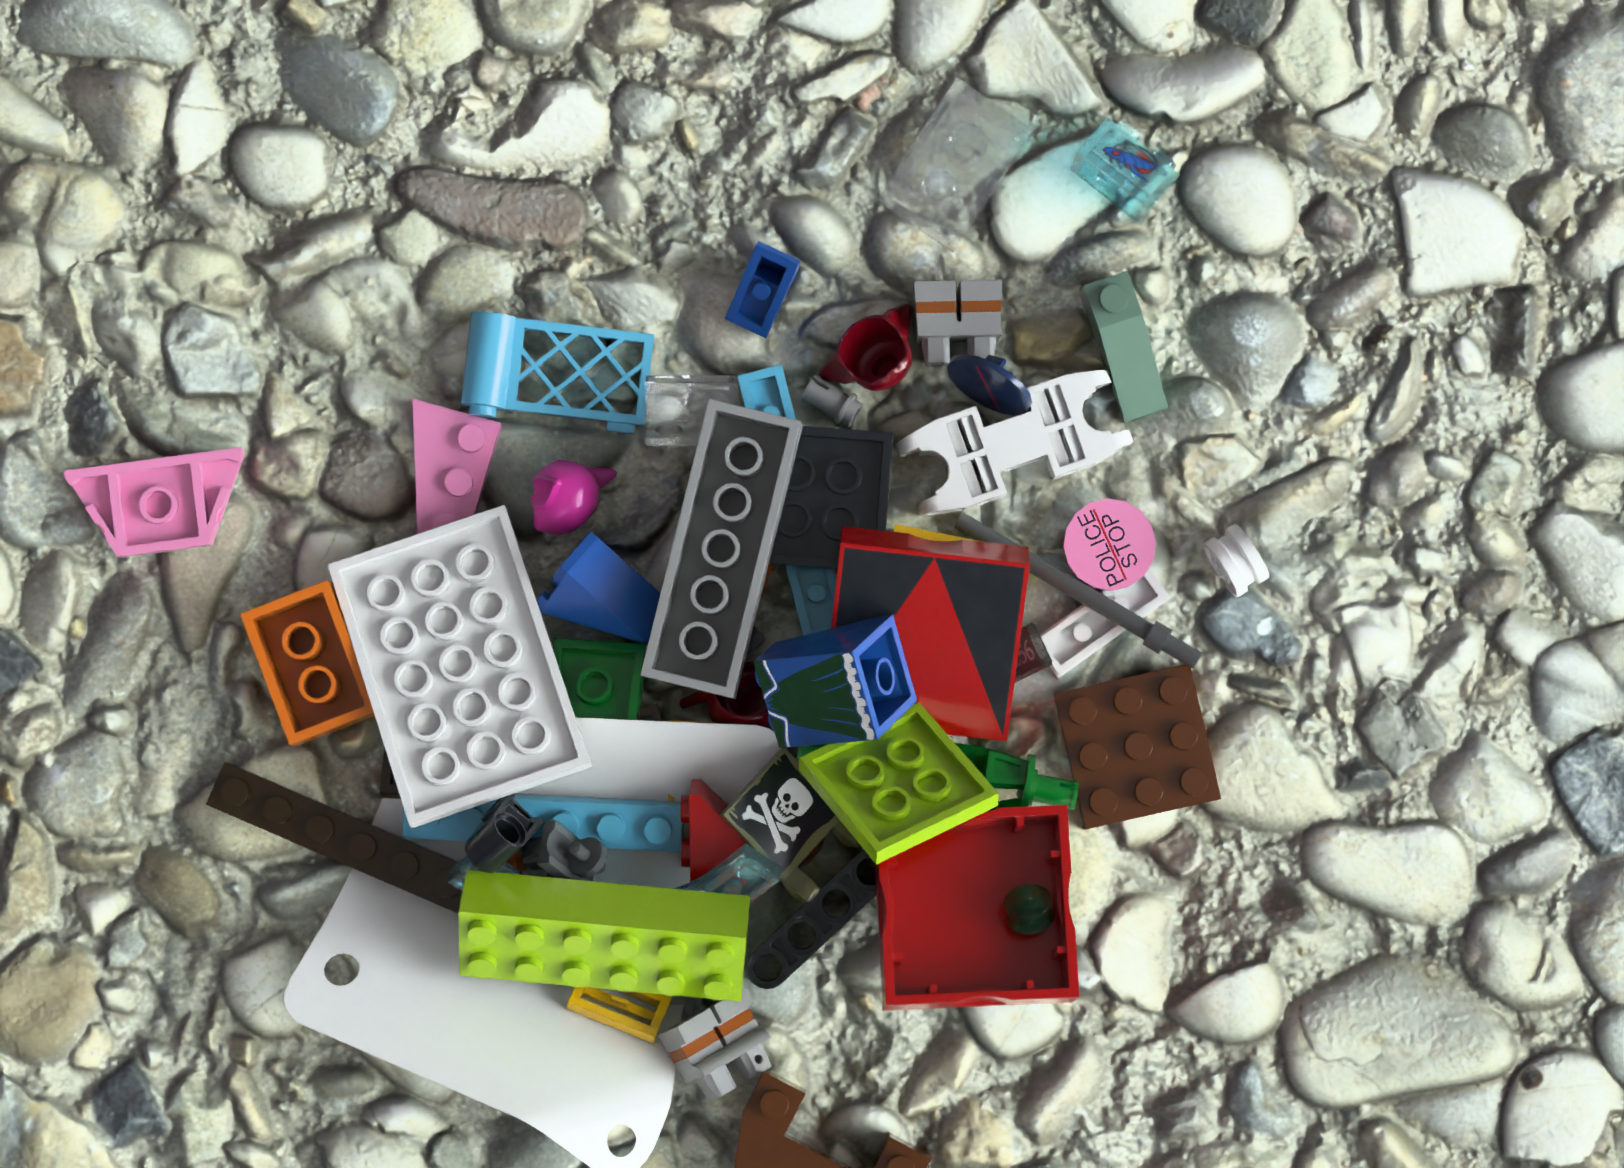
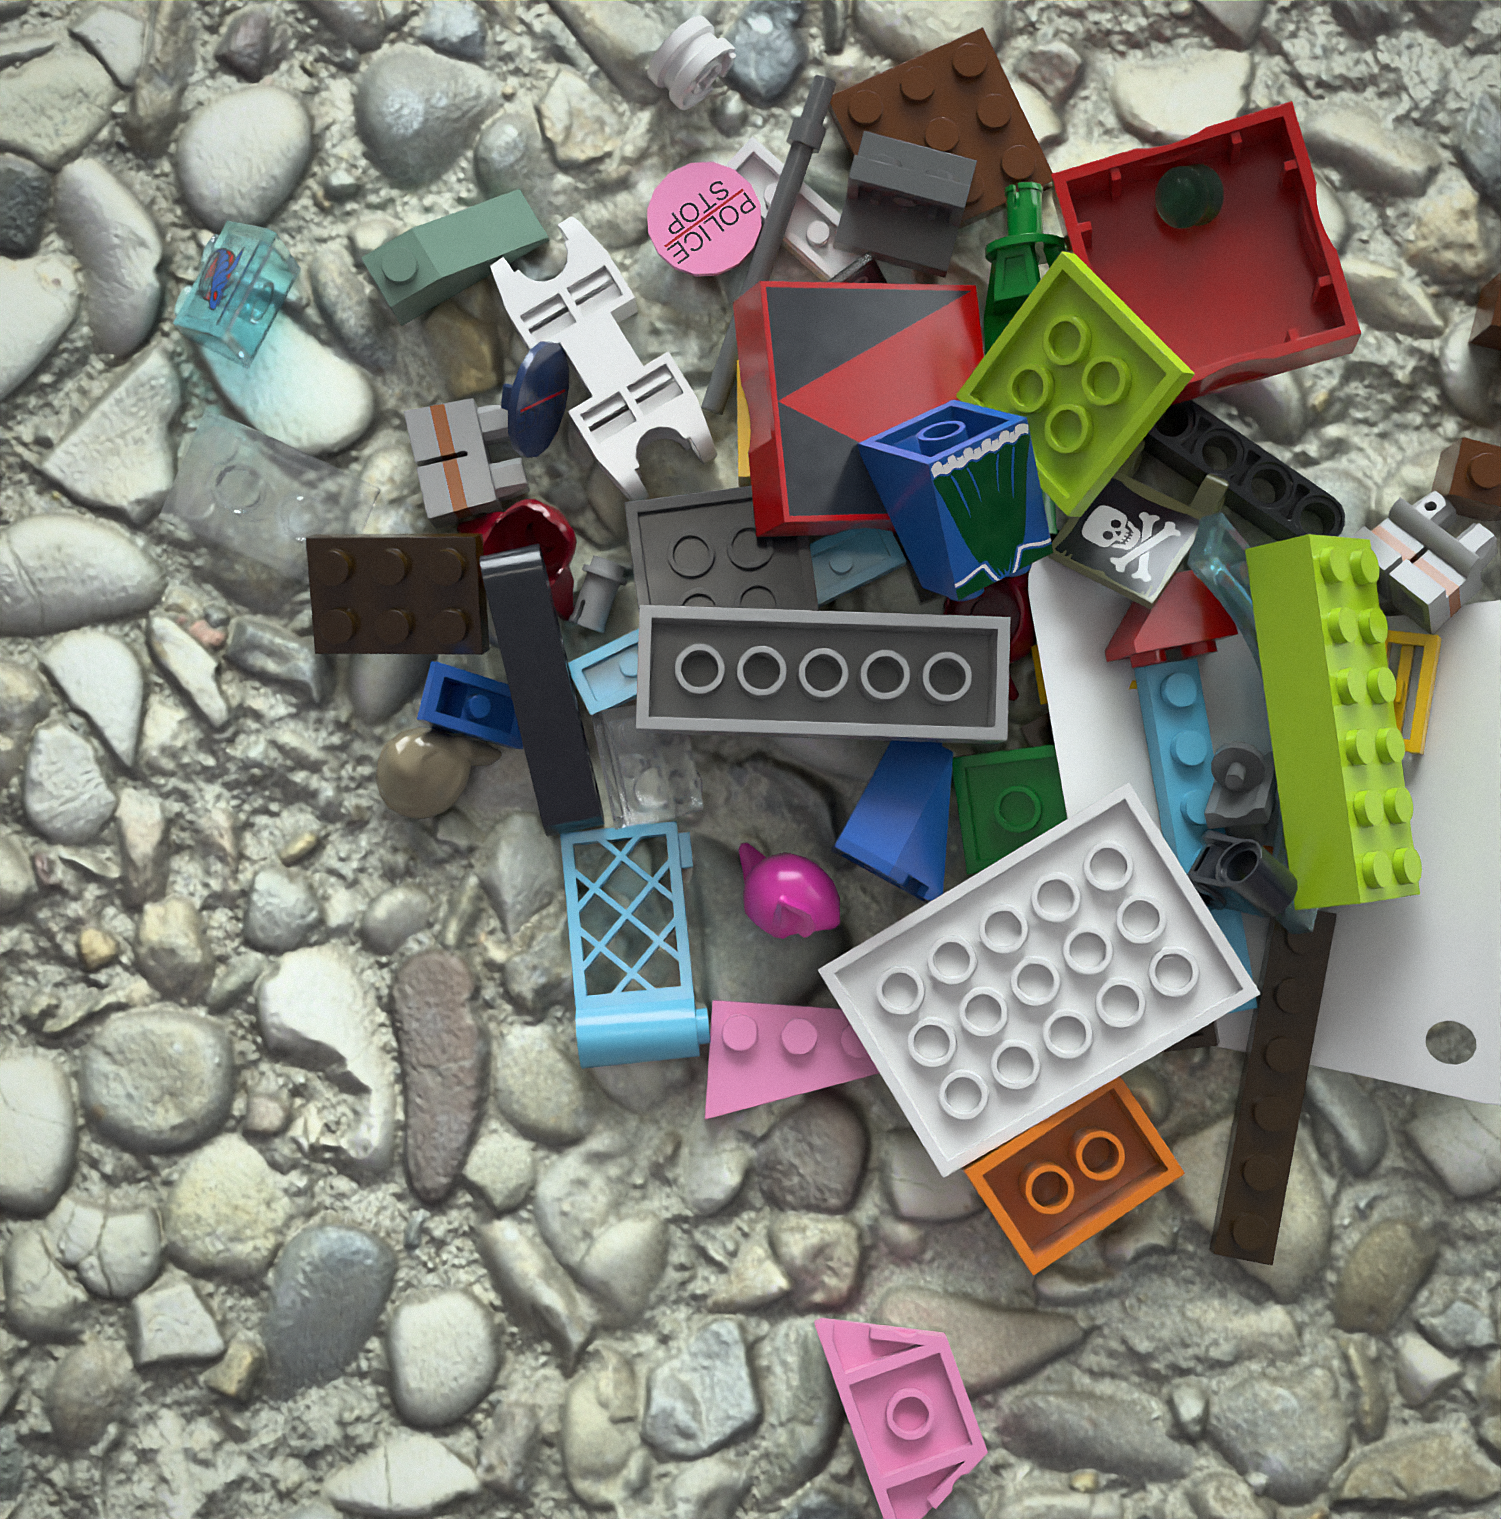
camera: 100 degrees left, 0 degrees up
none -> dark brown plate [306,533,490,655]
none -> dark tan hat [375,727,502,820]
none -> black beam [480,544,605,837]
none -> dark grey bracket [833,131,977,278]

